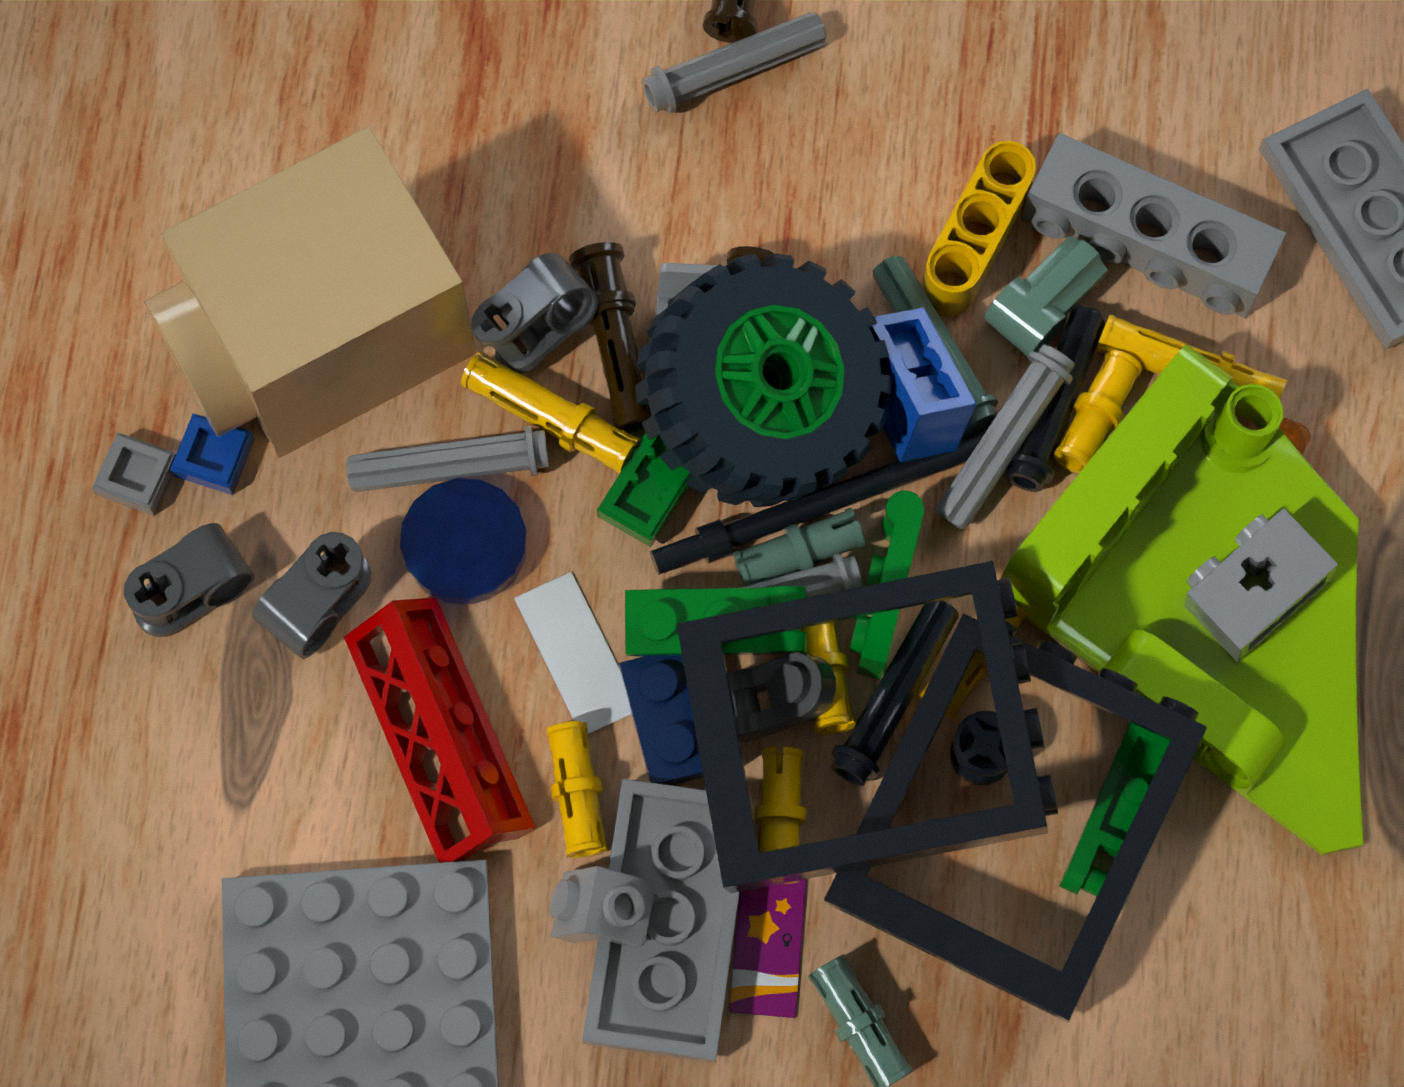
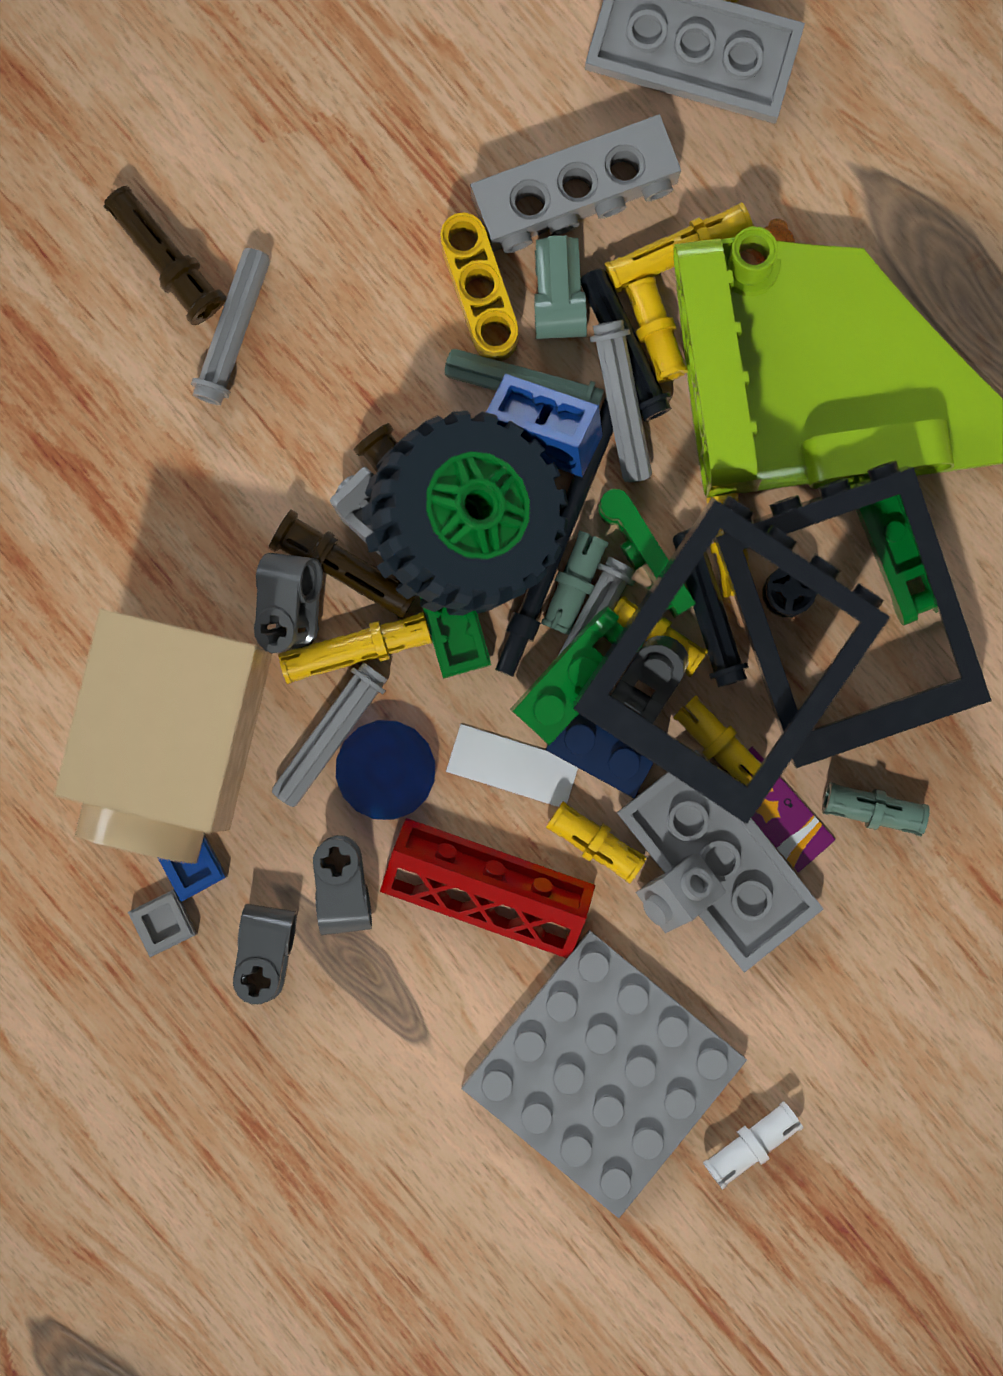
camera: 45 degrees left, 15 degrees up
light grey brick [1185,508,1338,663] -> none

